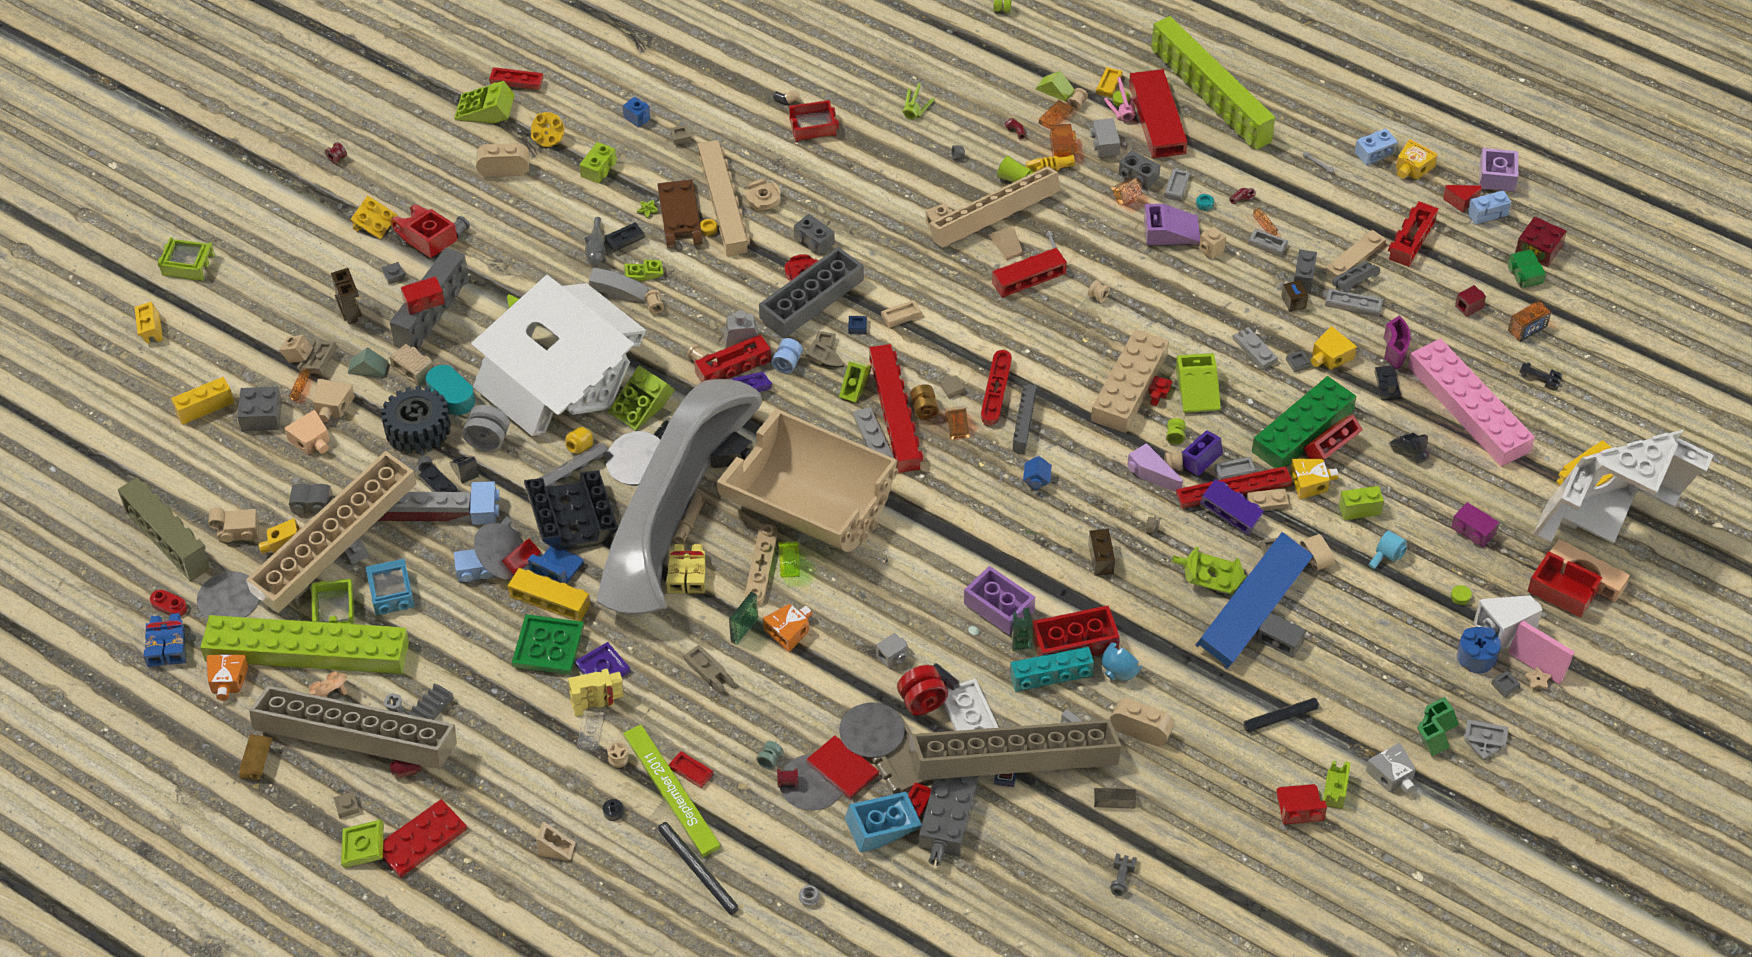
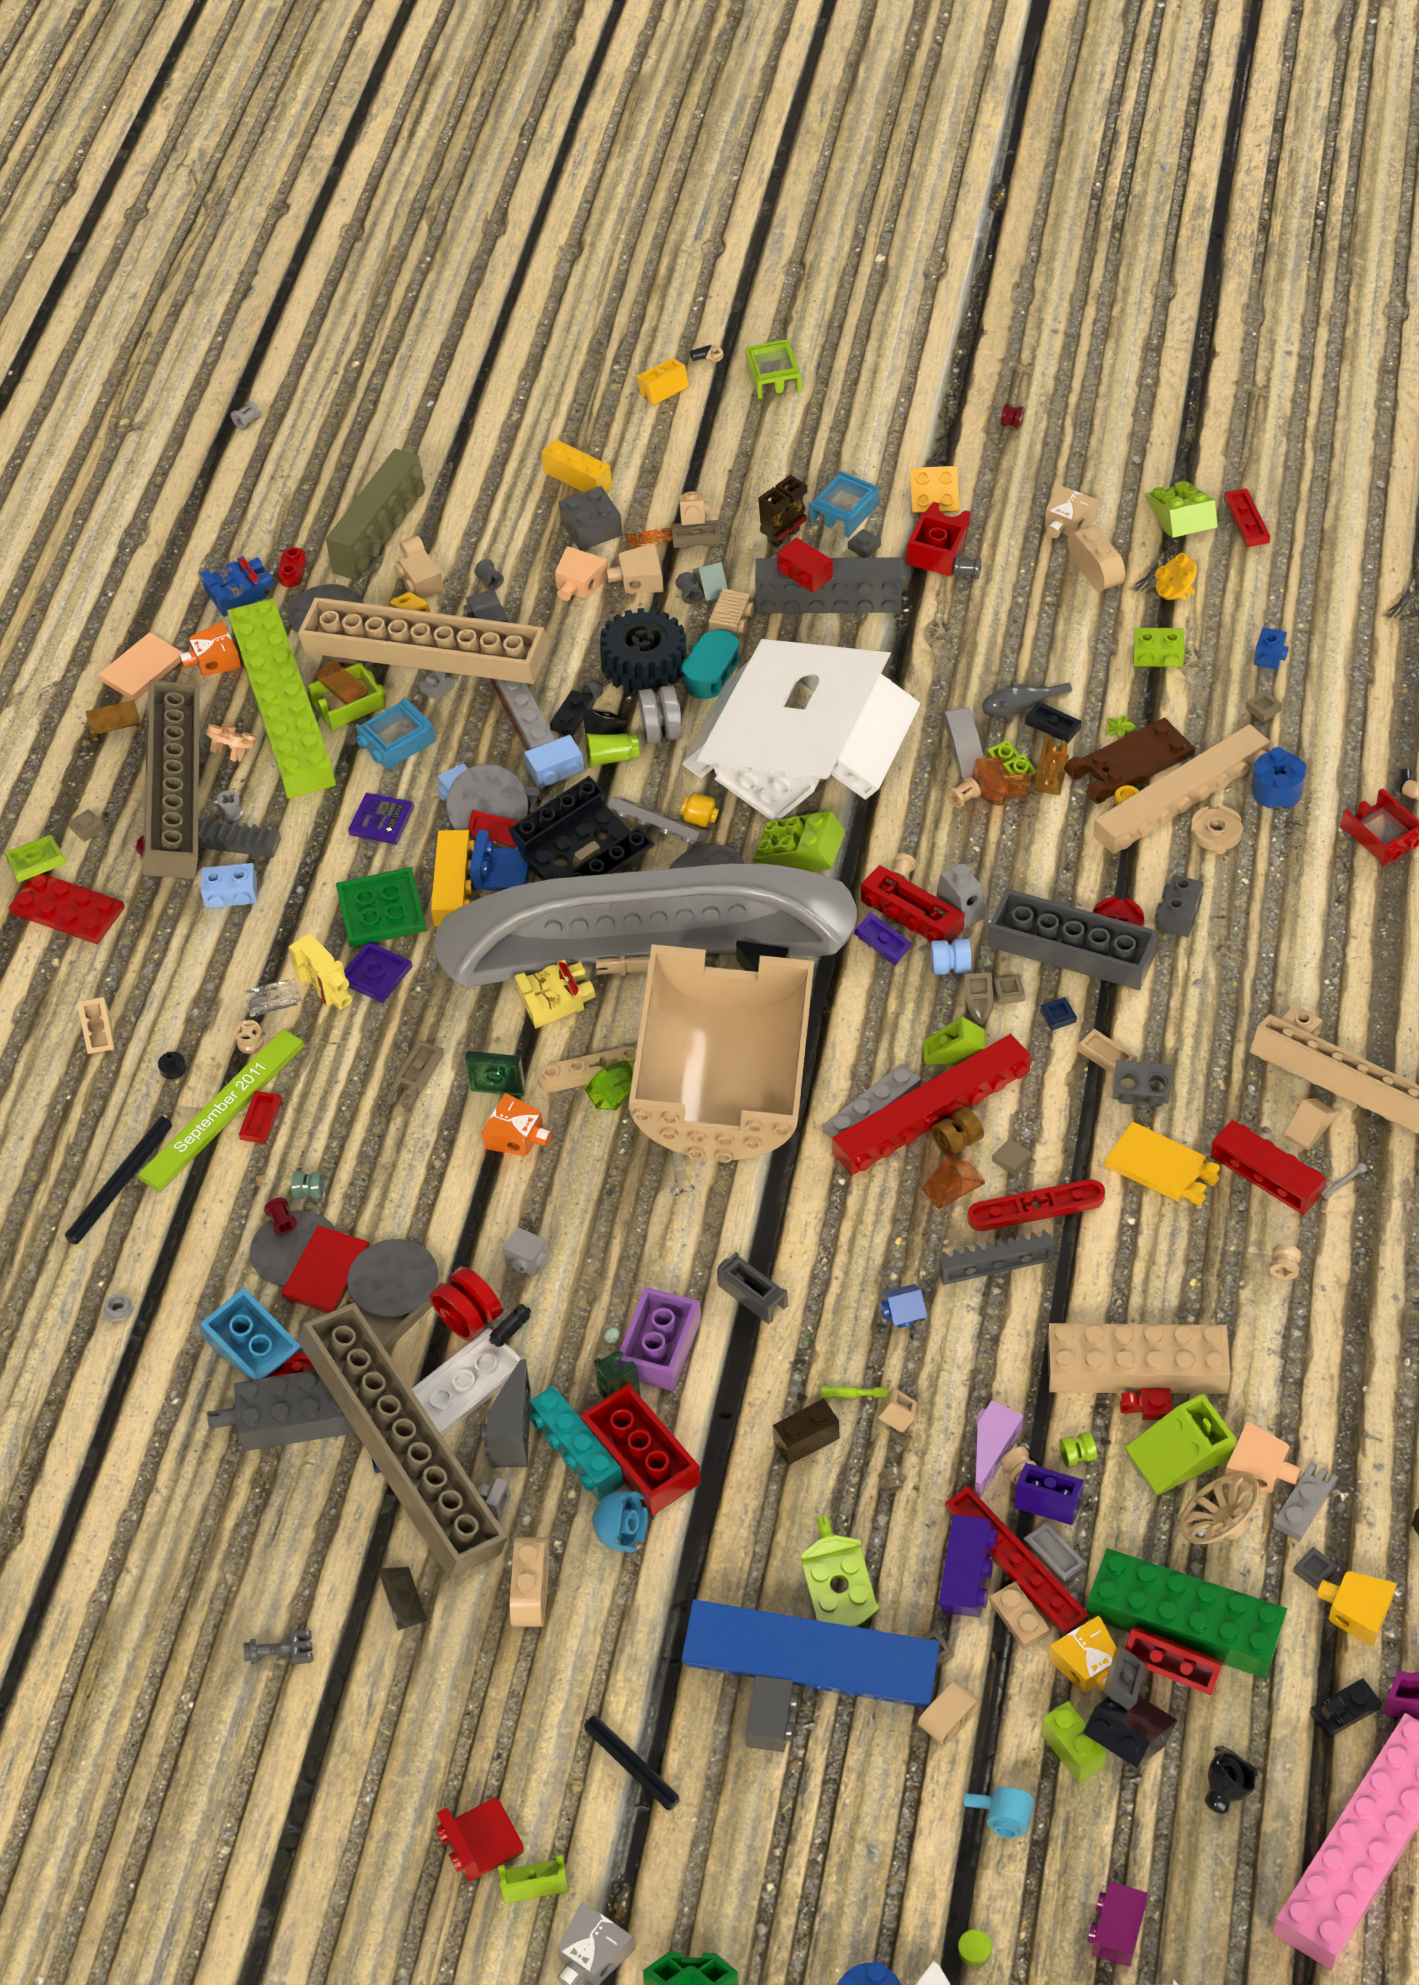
camera: 70 degrees right, 0 degrees up
none -> light nougat tile [98,632,183,701]
none -> light blue brick [201,863,257,908]
none -> clear orange tile [315,659,368,705]
none -> dark purple tile [348,792,414,845]
none -> dark grey bush [474,559,504,590]
none -> dark grey slope [481,1359,531,1468]
none -> dark tan tile [572,841,600,869]
none -> lime plant [585,733,640,768]
none -> dark grey bush [675,572,703,604]
none -> arm [690,345,723,362]
none -> dark grey window [717,1252,788,1324]
none -> dark azure window [808,470,879,538]
none -> lime piece [821,1386,888,1398]
none -> tan slope [878,1388,917,1432]
none -> clear orange brick [972,757,1031,806]
none -> pearl gold hinge [1035,736,1069,795]
none -> tan torso [1045,485,1099,538]
none -> black brick [1083,1695,1178,1769]
none -> dark grey hinge [1103,1646,1146,1710]
none -> yellow tile [1104,1121,1220,1206]
none -> dark grey brick [1113,1060,1172,1107]
none -> tan wheel [1179,1472,1260,1544]
none -> light nougat torso [1225,1421,1302,1493]
none -> blue brick [1251,747,1306,809]

